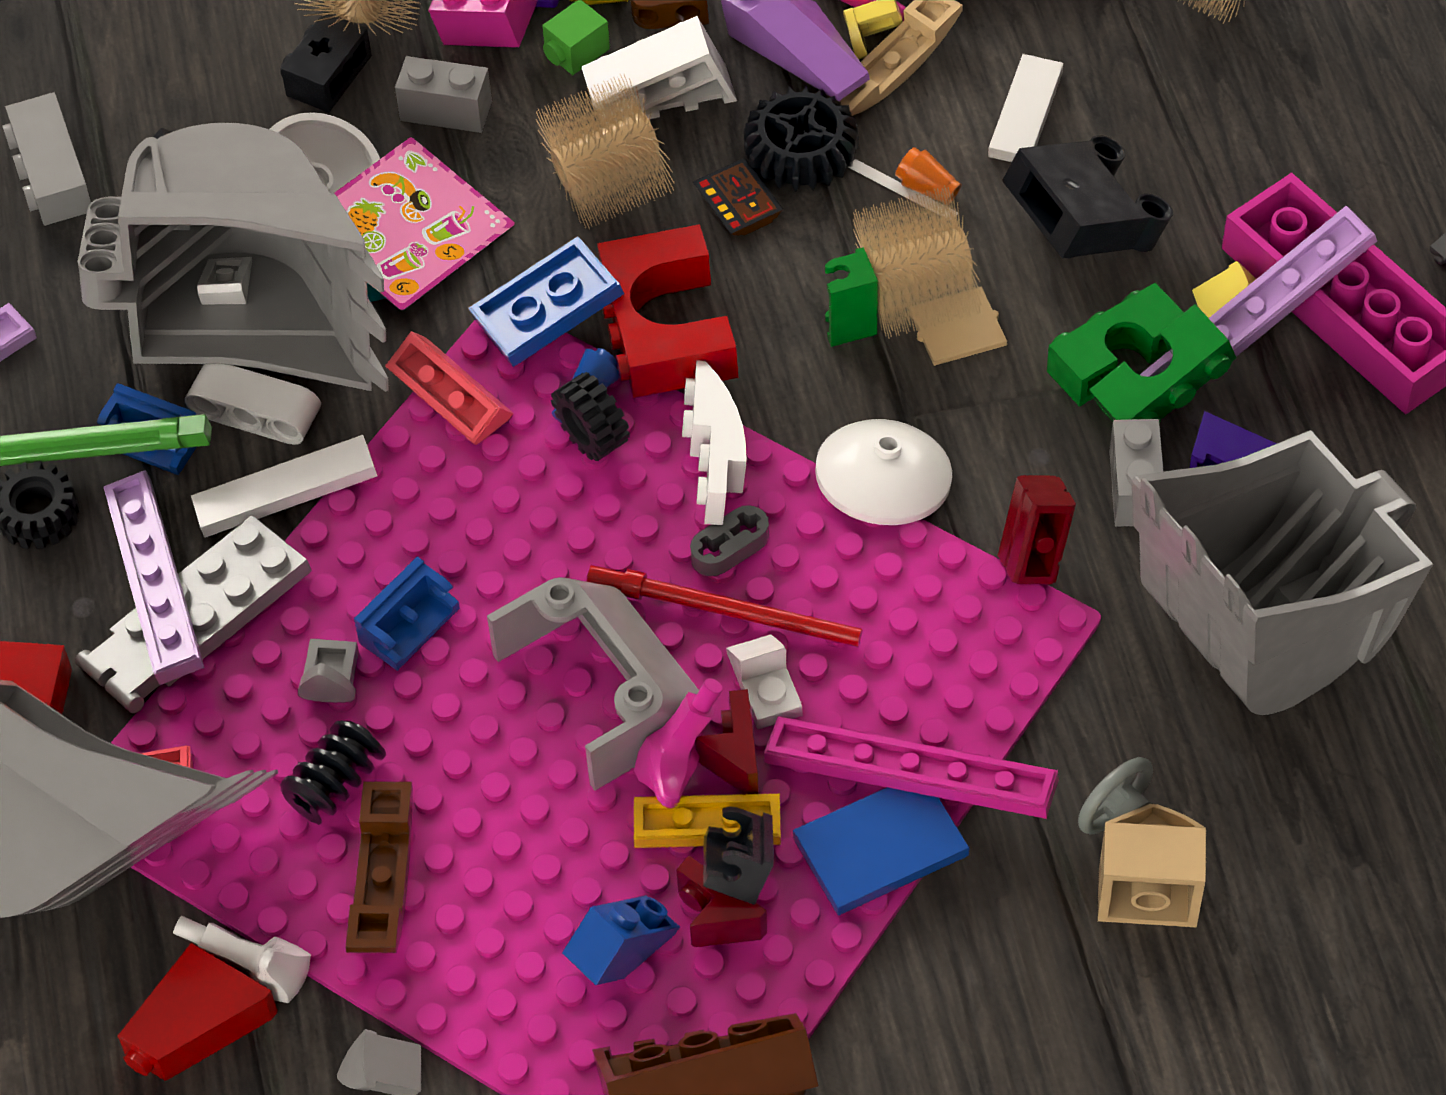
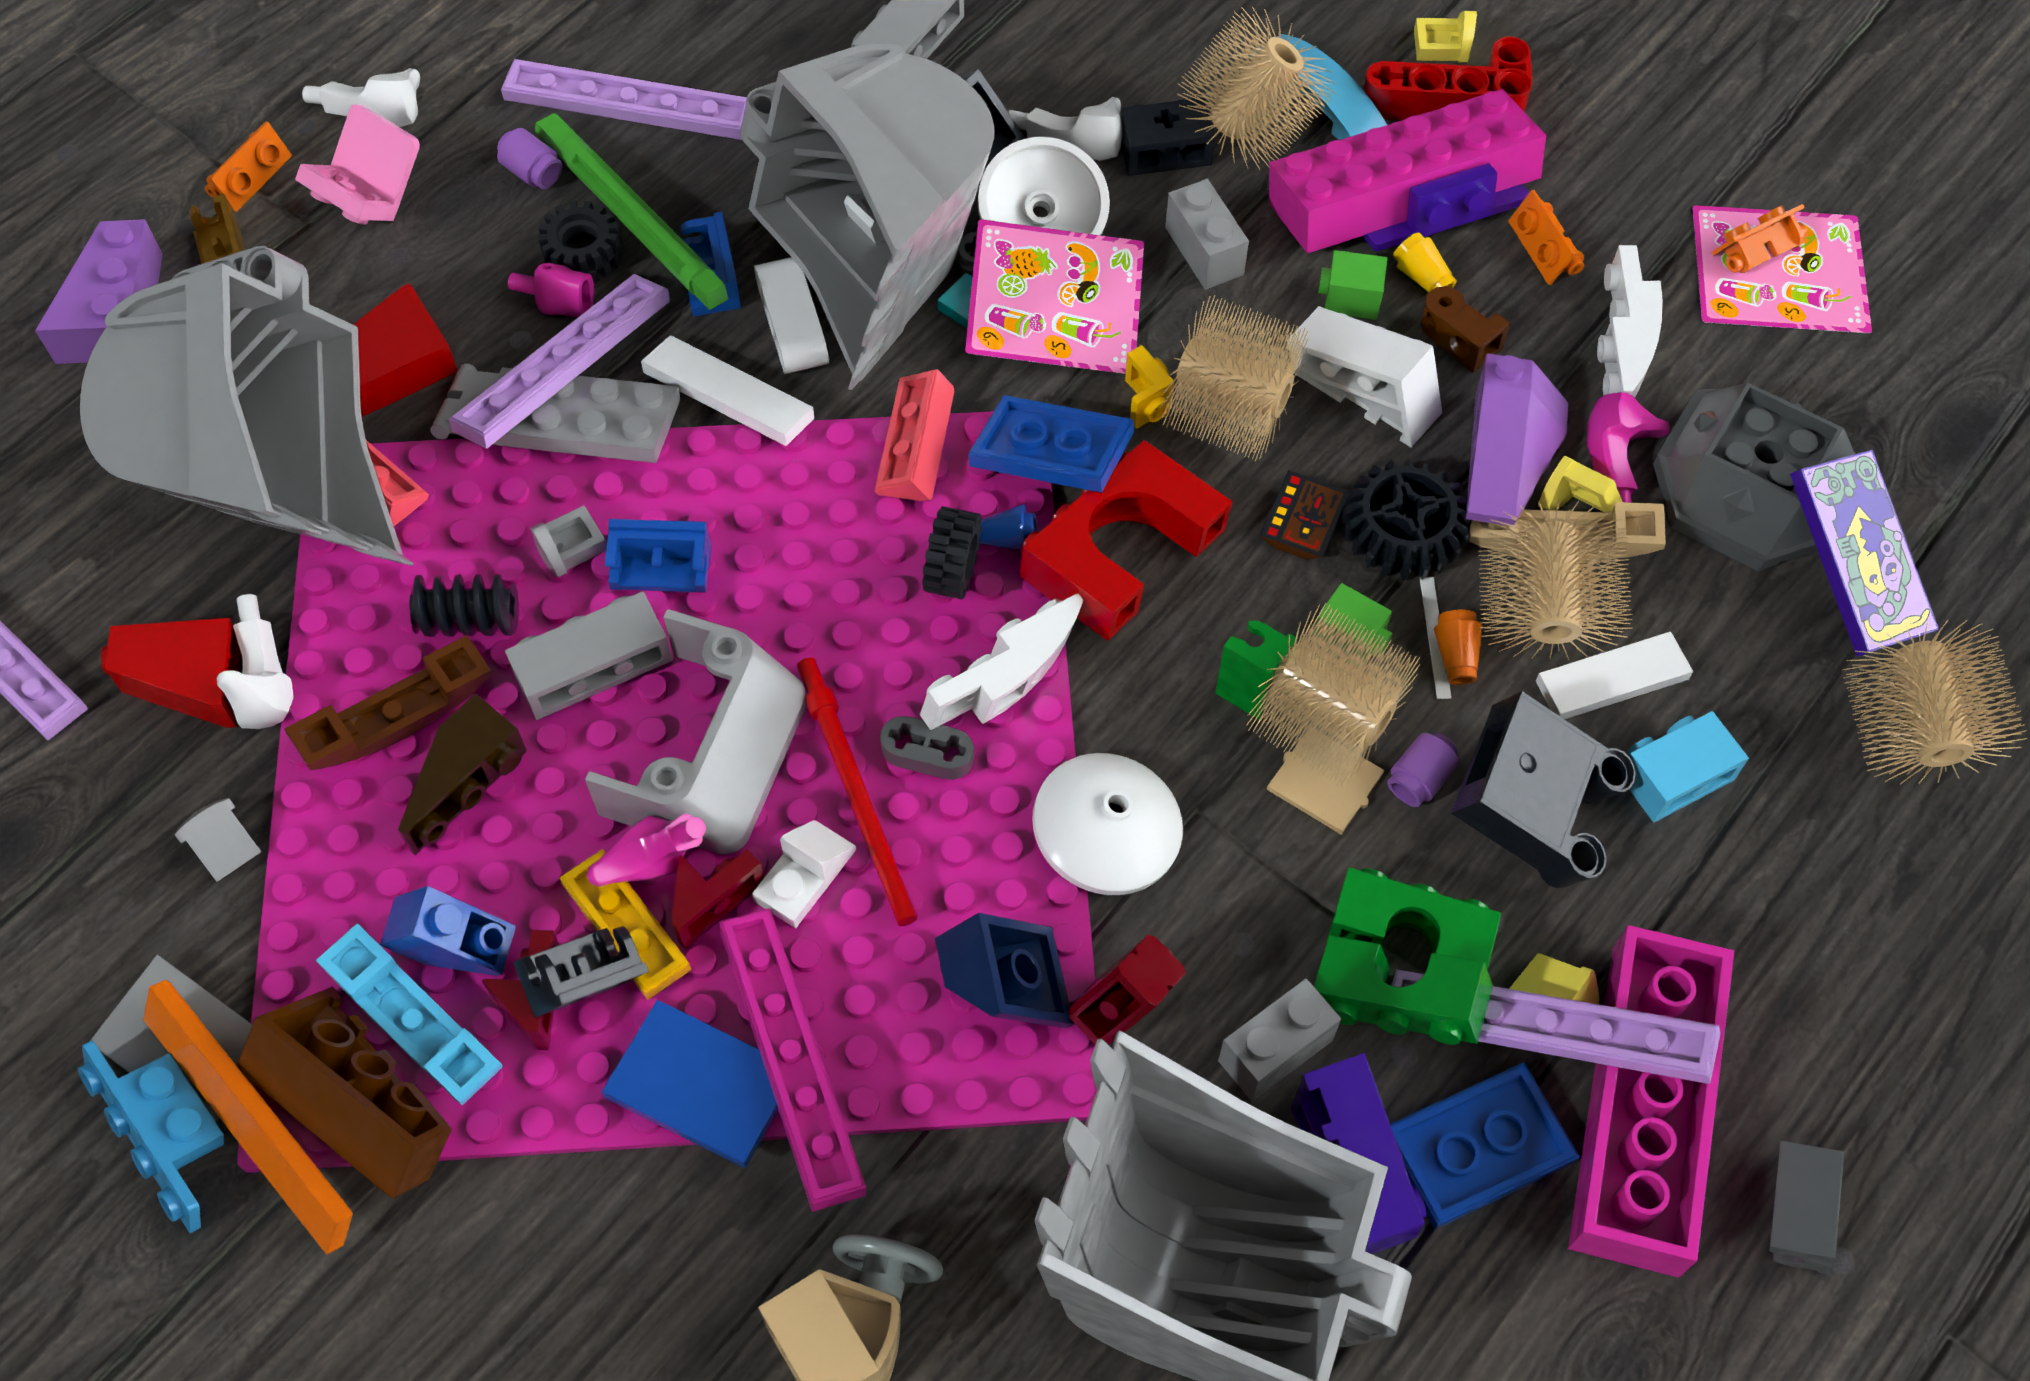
camera: 50 degrees right, 5 degrees up
none -> medium azure slope [316,923,503,1105]
none -> dark brown slope [398,694,527,855]
none -> light grey brick [505,591,673,720]
none -> dark pink piece [508,263,594,318]
none -> dark blue slope [935,913,1074,1028]
none -> white animal [1009,97,1123,161]
none -> yellow bracket [1125,345,1175,428]
none -> bright green brick [1311,583,1393,669]
none -> medium lavender brick [1387,733,1460,807]
none -> blue tile [1390,1062,1580,1230]
none -> tan piece [1478,500,1632,660]
none -> medium azure brick [1626,711,1749,823]

